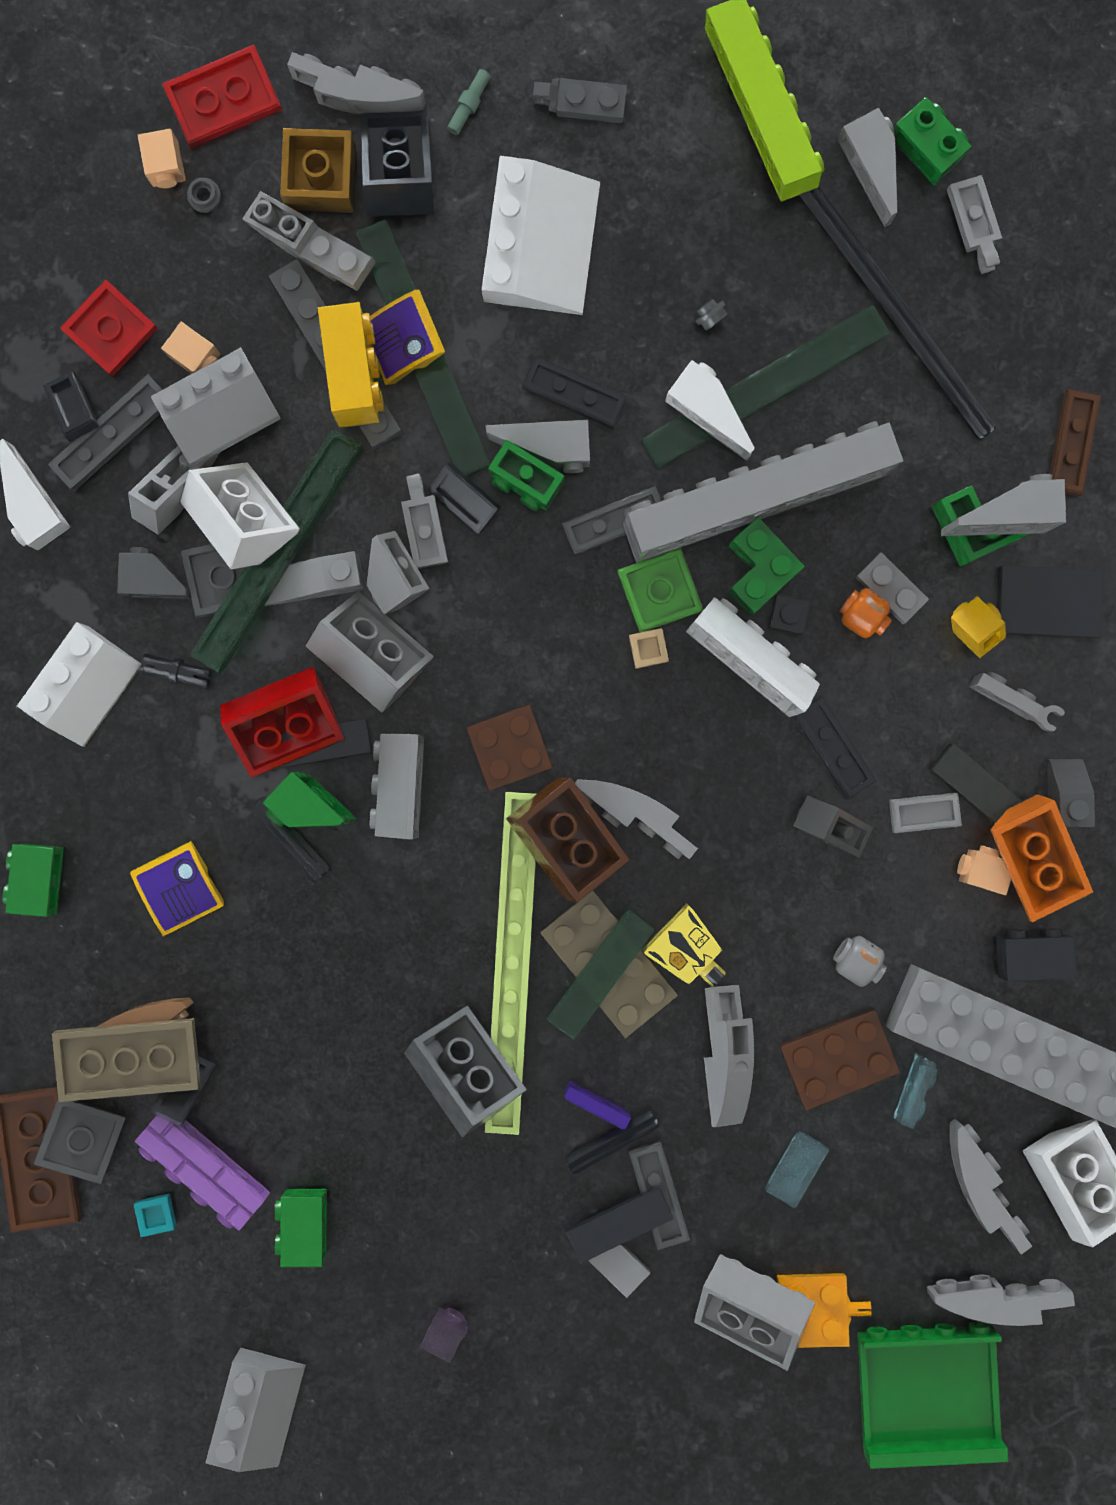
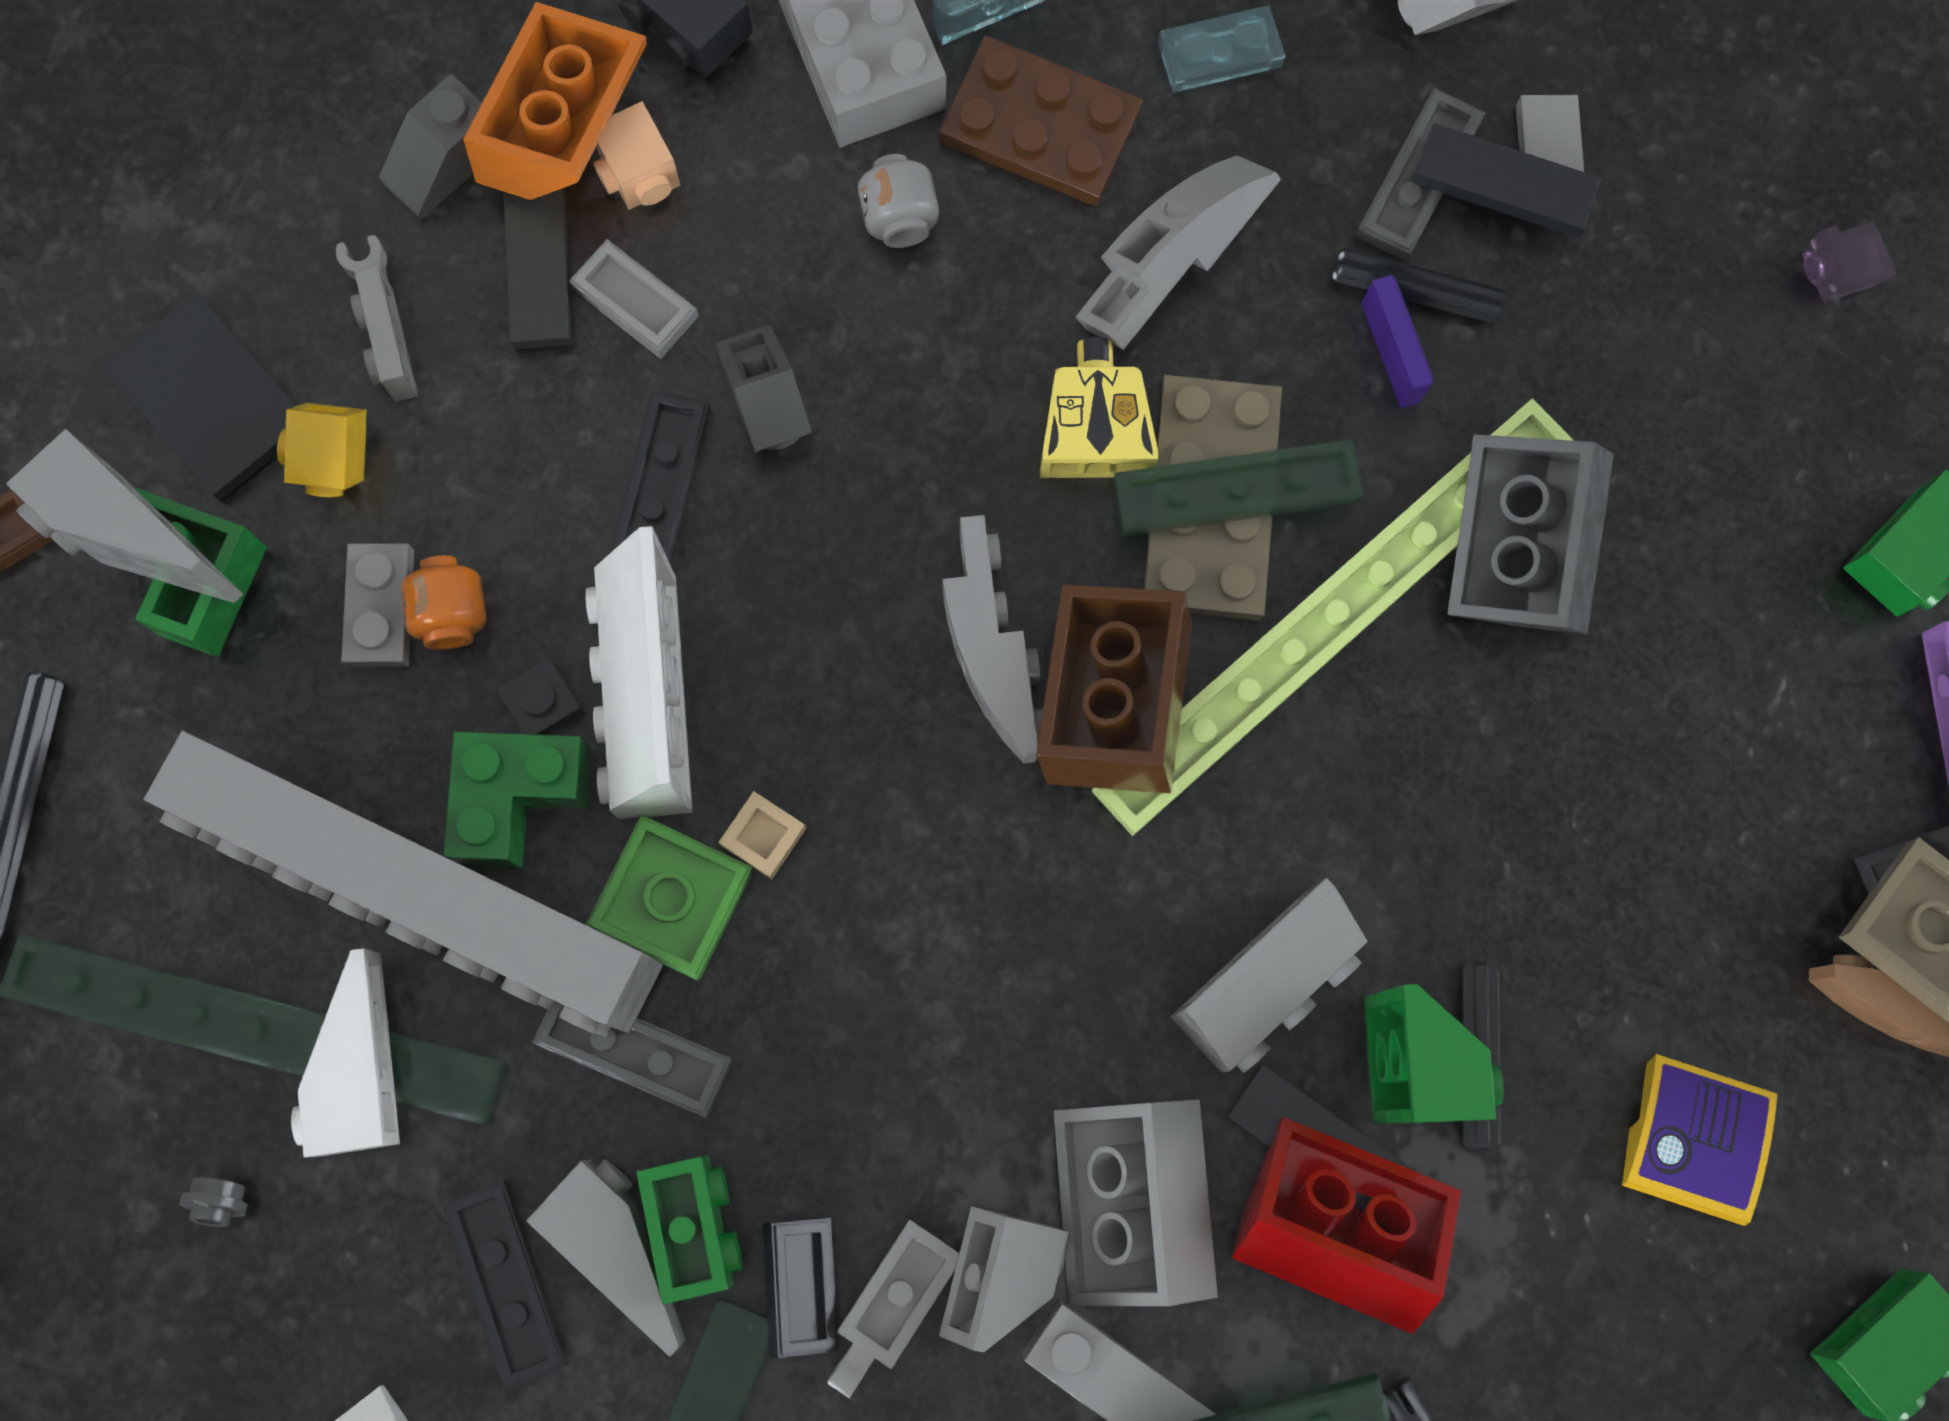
camera: 140 degrees left, 10 degrees down
reddish brown plate [466,705,552,791] -> none

